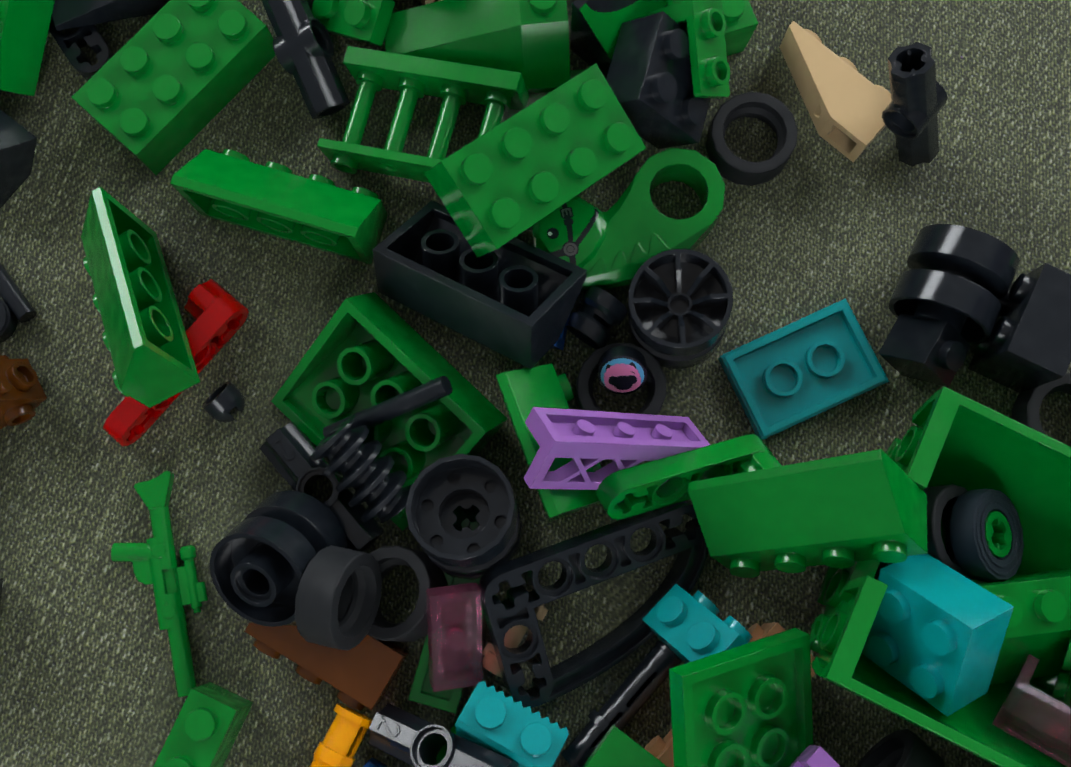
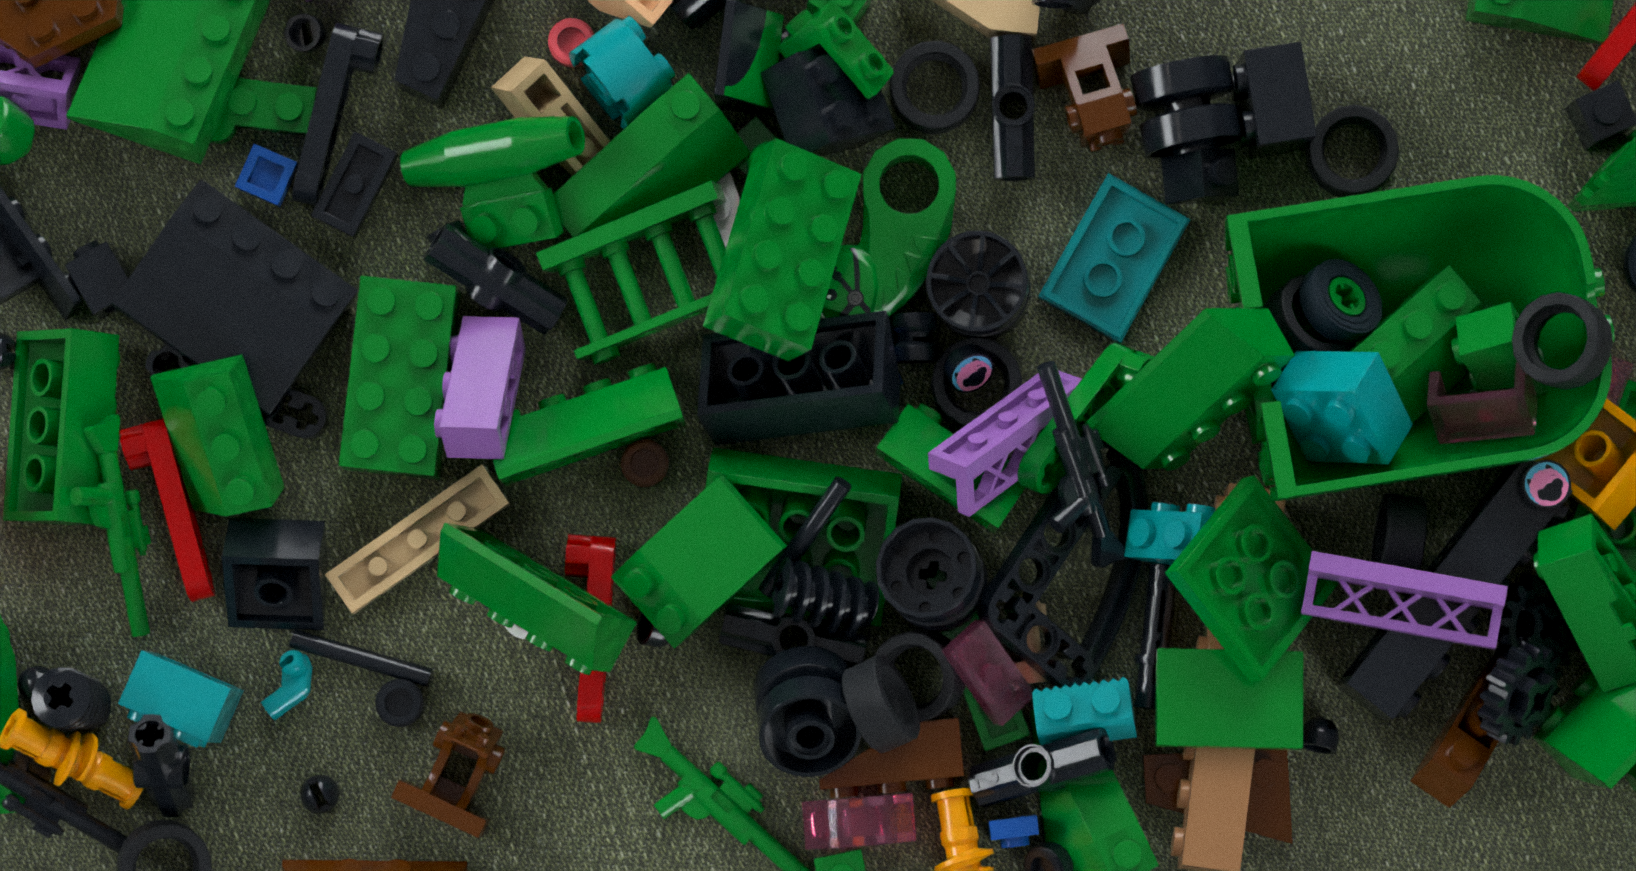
camera: 40 degrees left, 5 degrees up
none -> tan plate [325,464,510,614]
none -> medium lavender brick [434,316,526,459]
none -> green slope [611,474,787,649]
none -> reddish brown tile [621,439,669,488]
none -> clear pink brick [802,793,917,850]
none -> black piece [990,34,1035,182]
none -> reddish brown tile [1032,23,1137,153]
none -> black piece [1037,361,1129,568]

